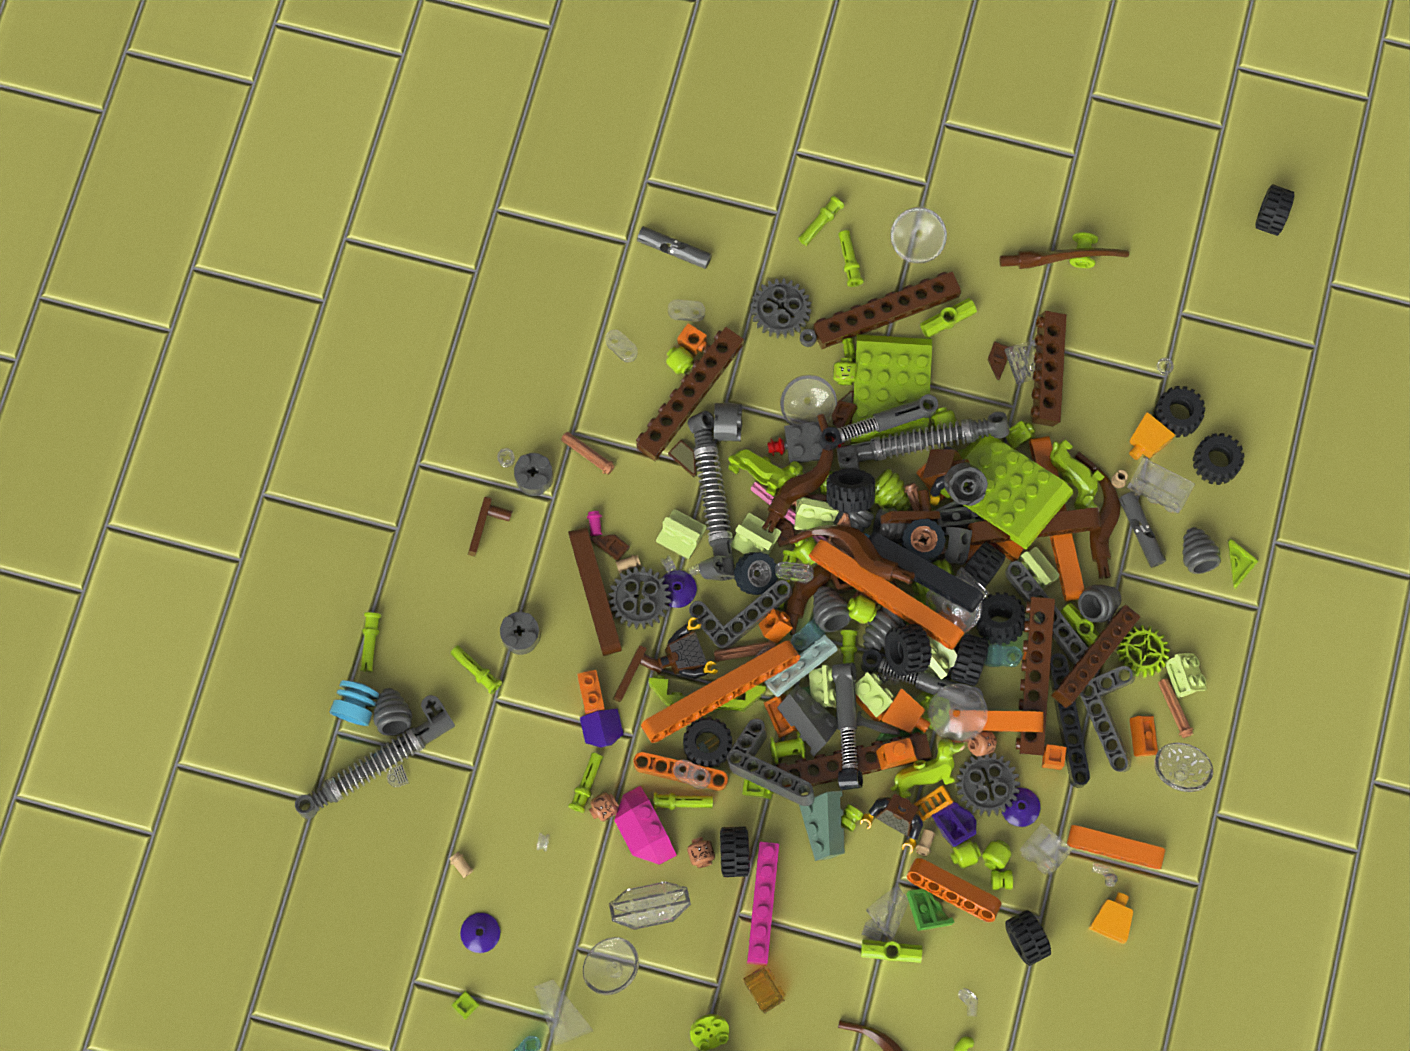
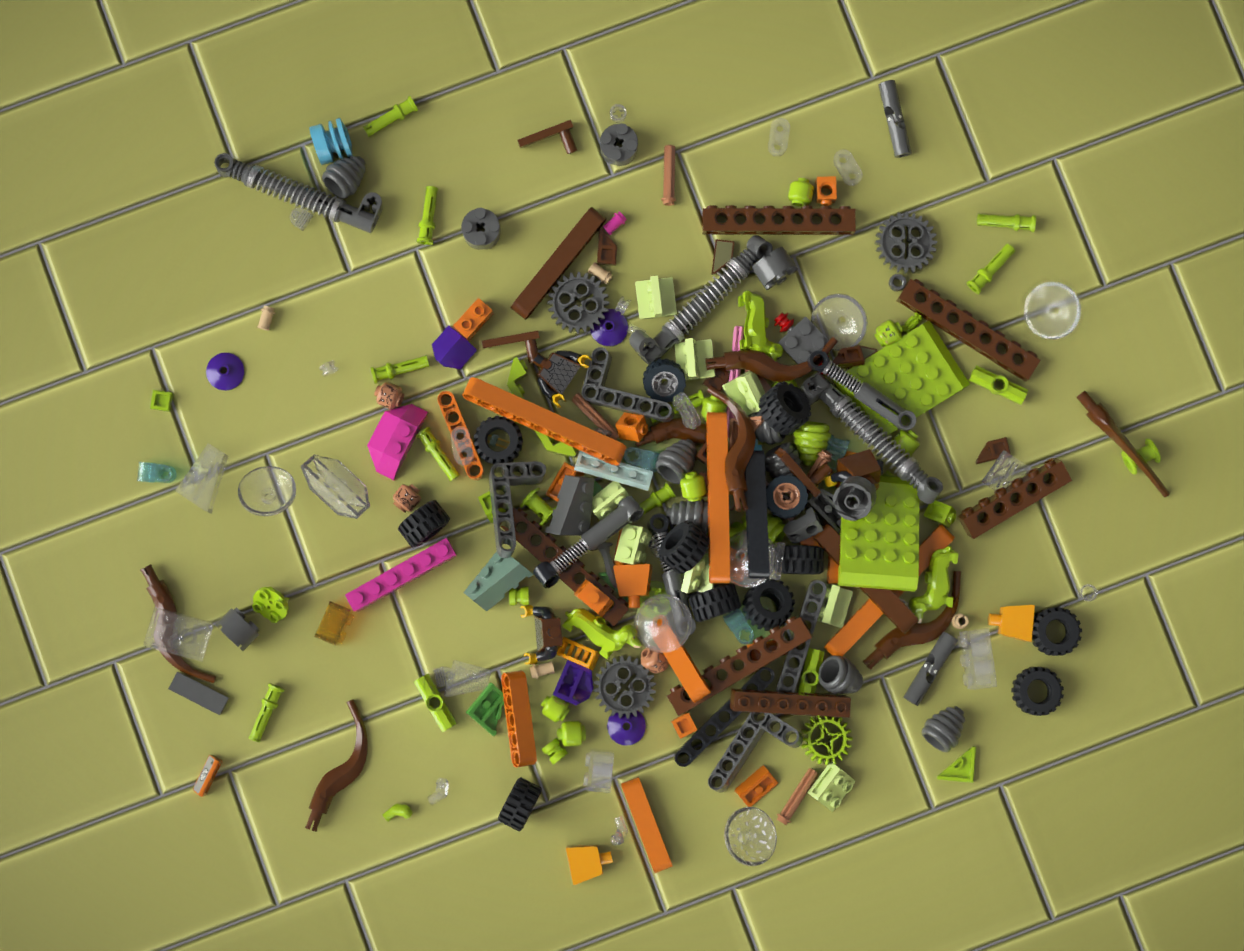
camera: 55 degrees right, 10 degrees up
none -> clear light blue piece [826,434,850,473]

